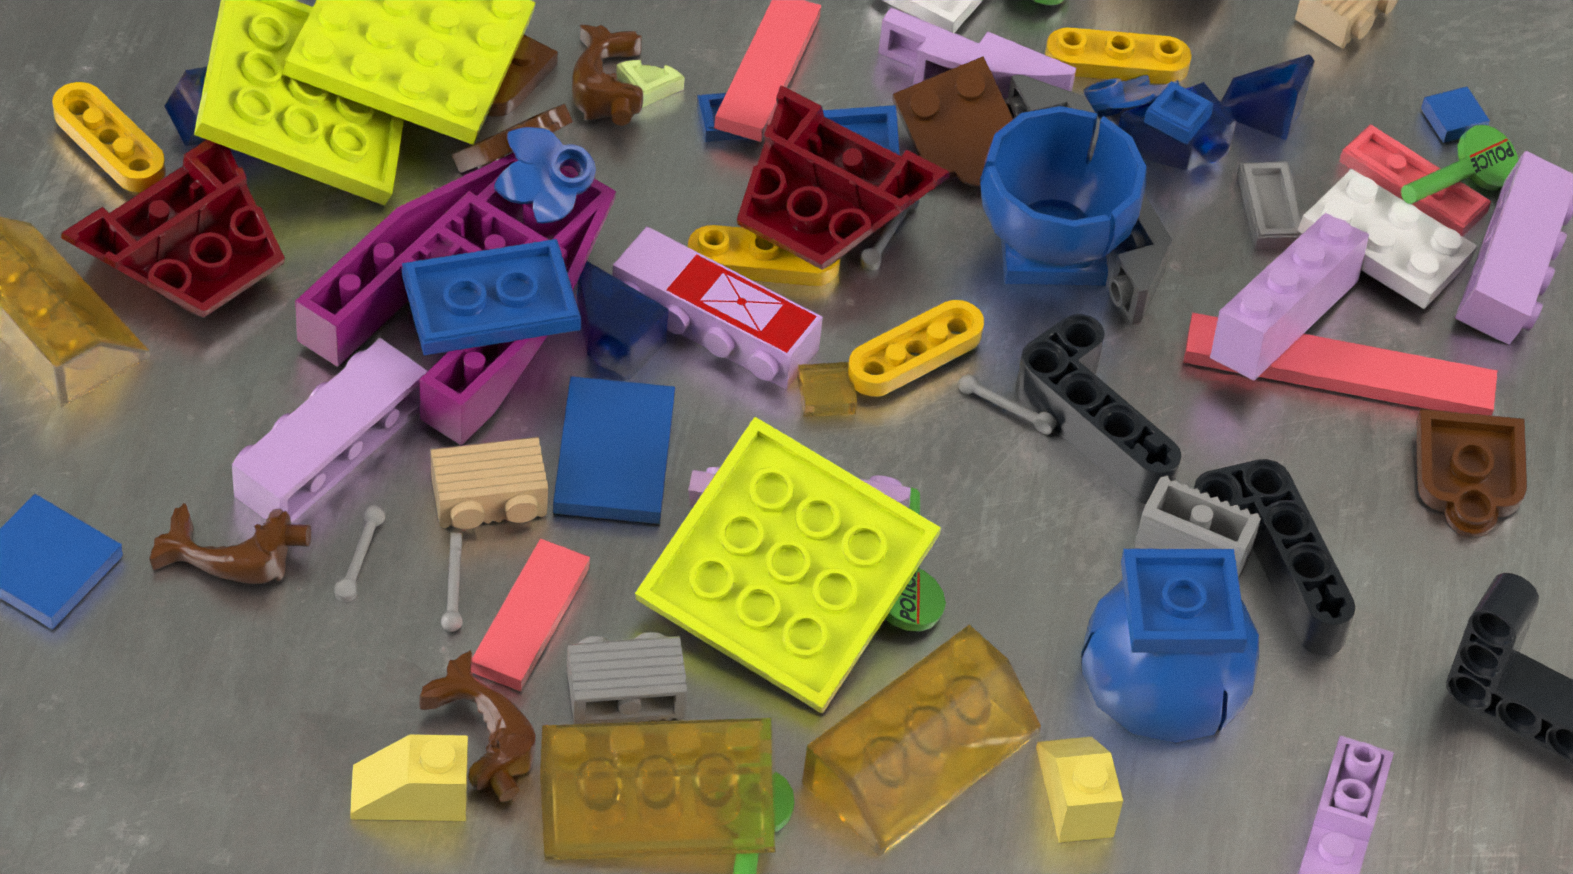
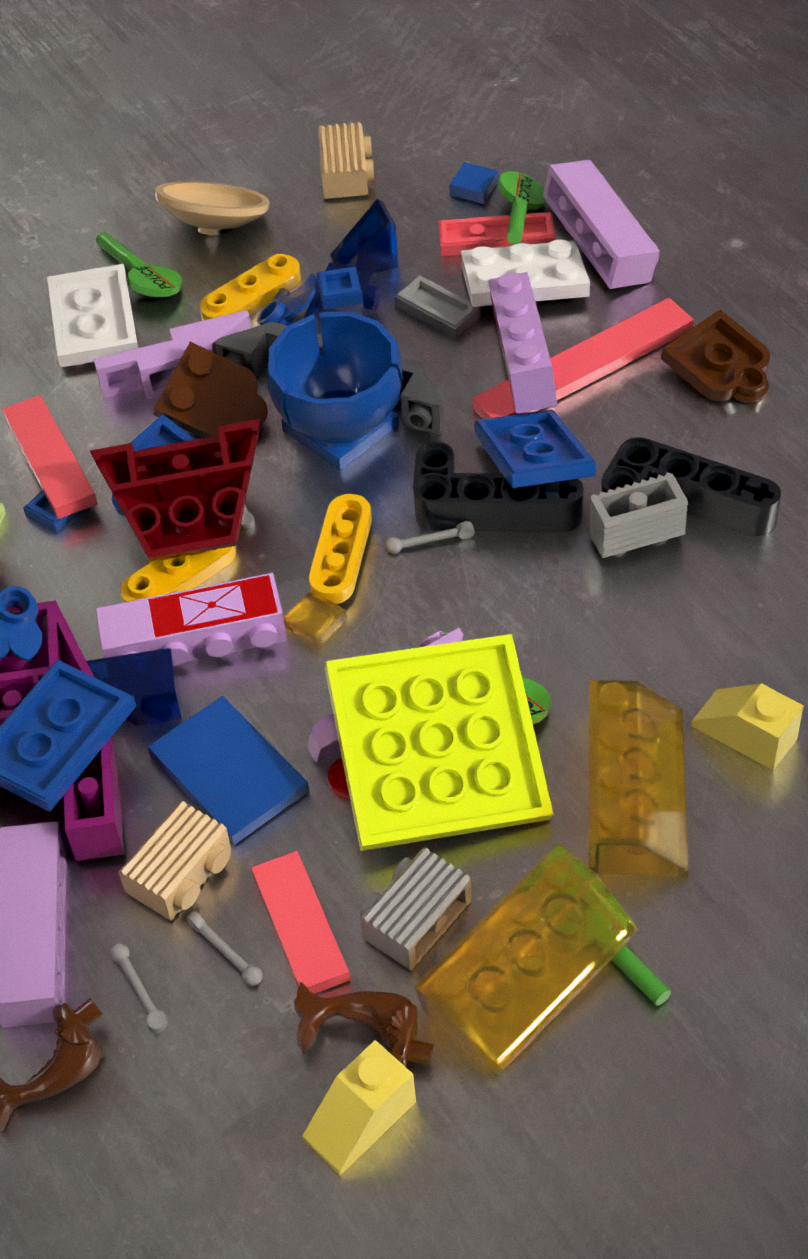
camera: 35 degrees left, 0 degrees up
blue plate [1081,549,1259,743] -> none
none -> blue tile [474,410,596,488]

